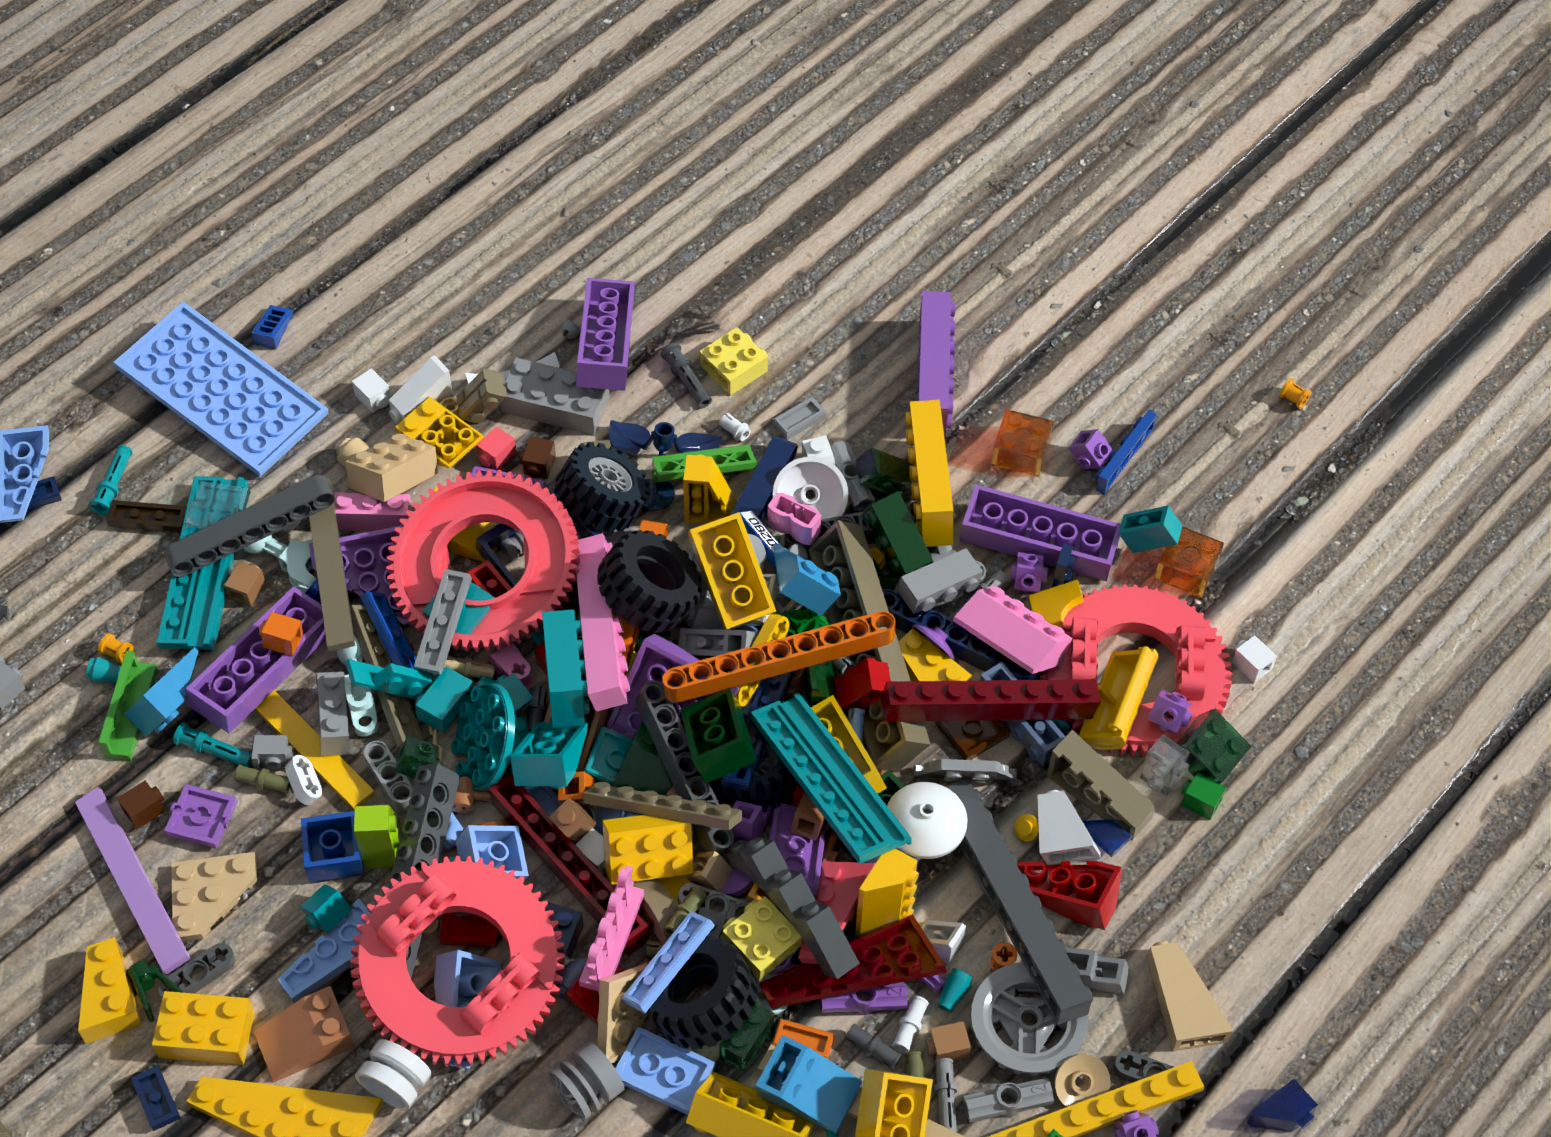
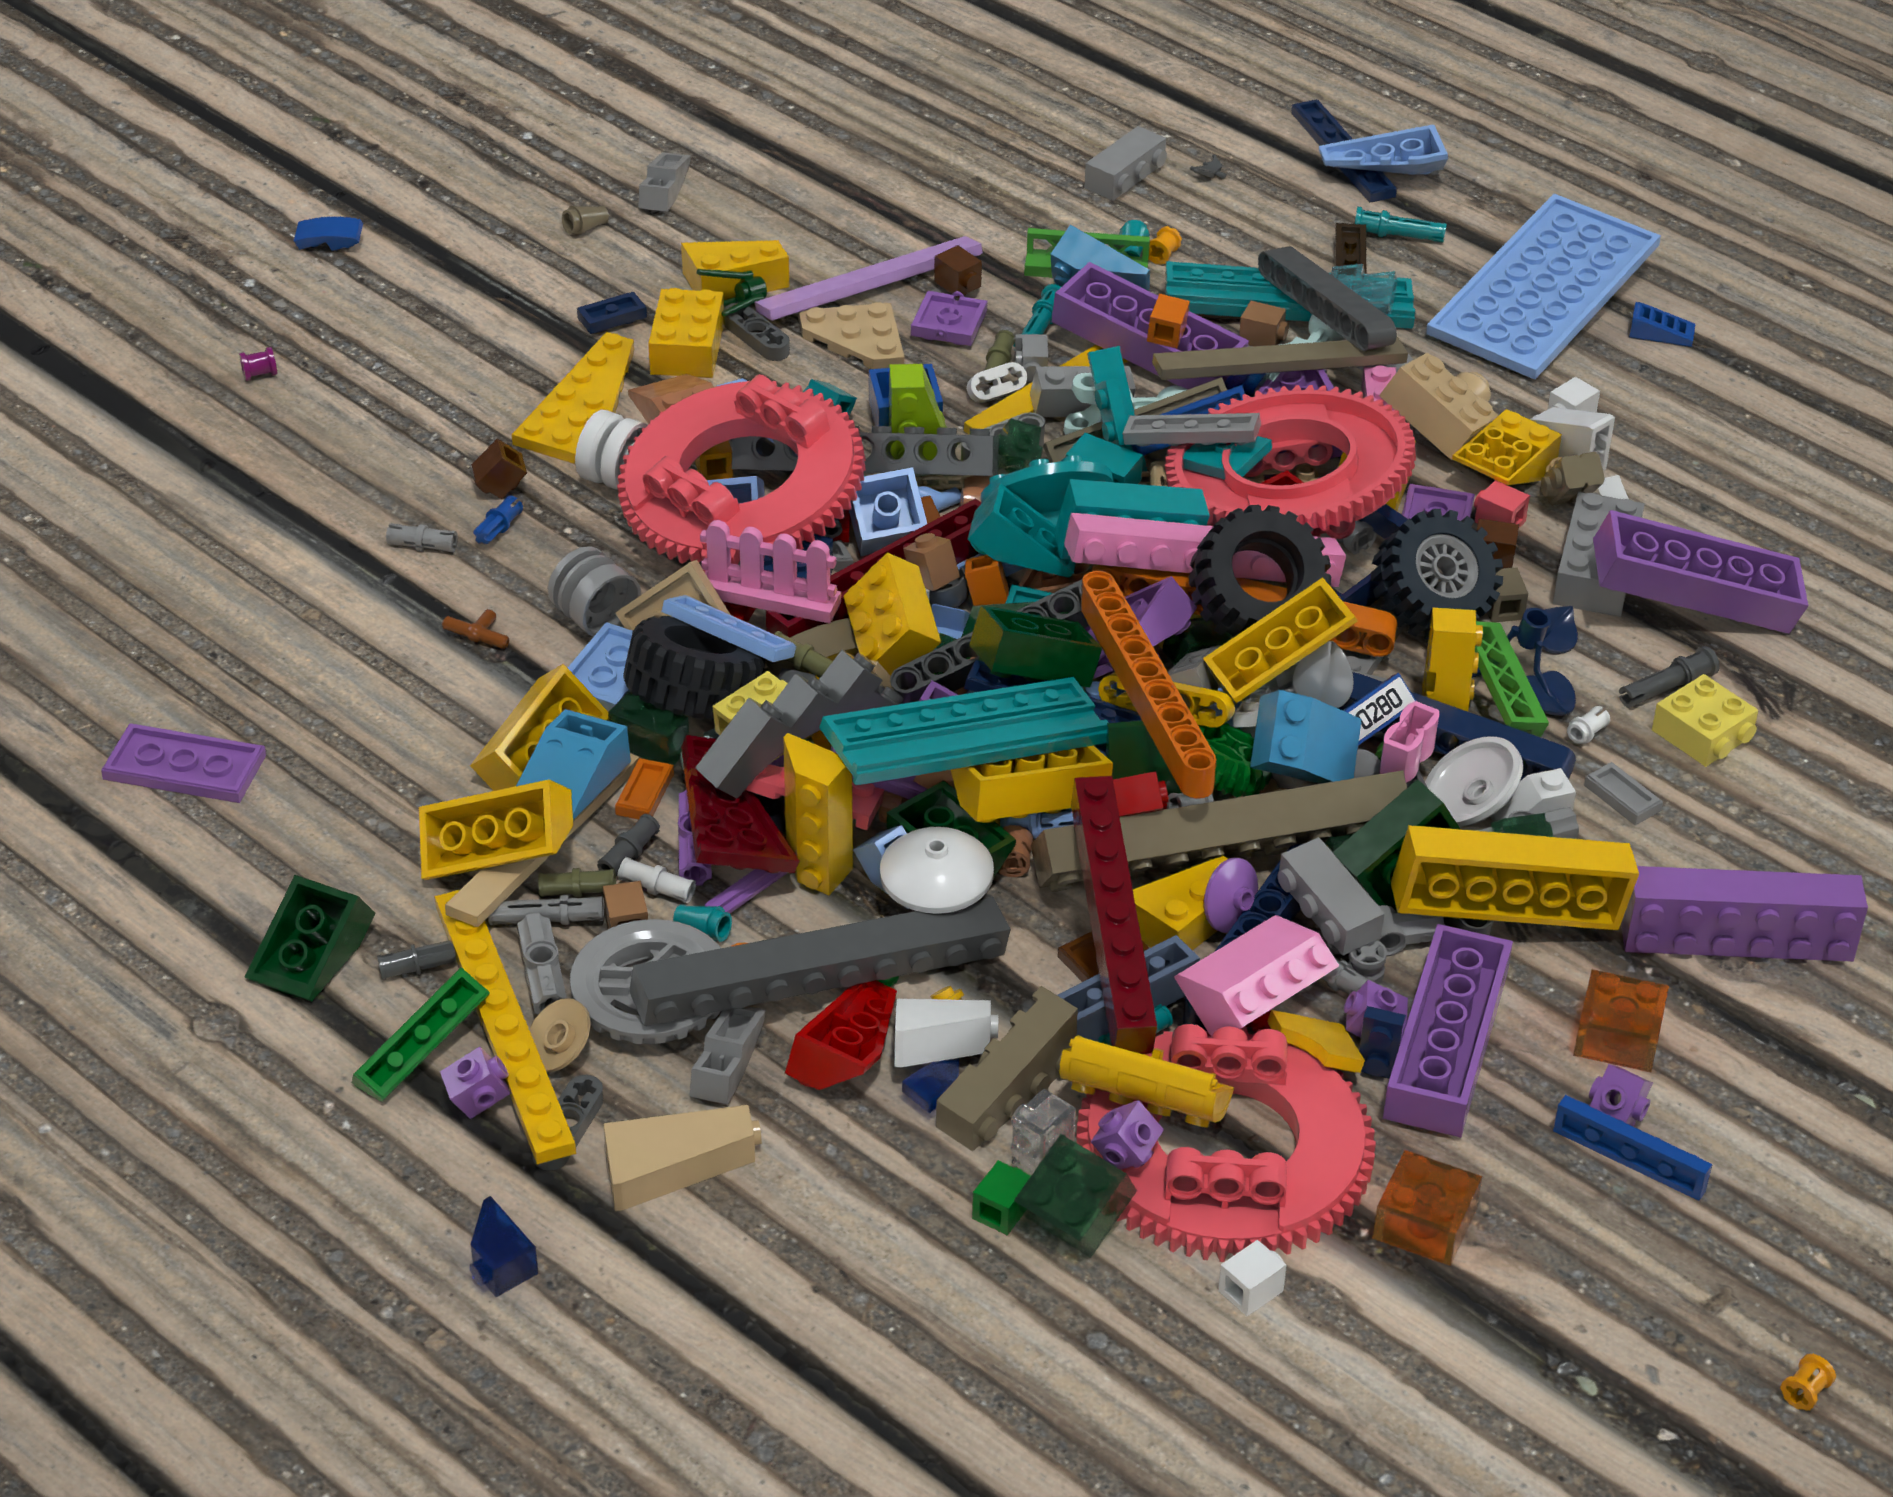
camera: 90 degrees right, 15 degrees down
dark tan plate [583,782,742,831] -> none
light grey wing [913,759,1017,784] -> none
white slope [921,920,966,965] -> none
teal brick [1118,506,1183,553] -> none

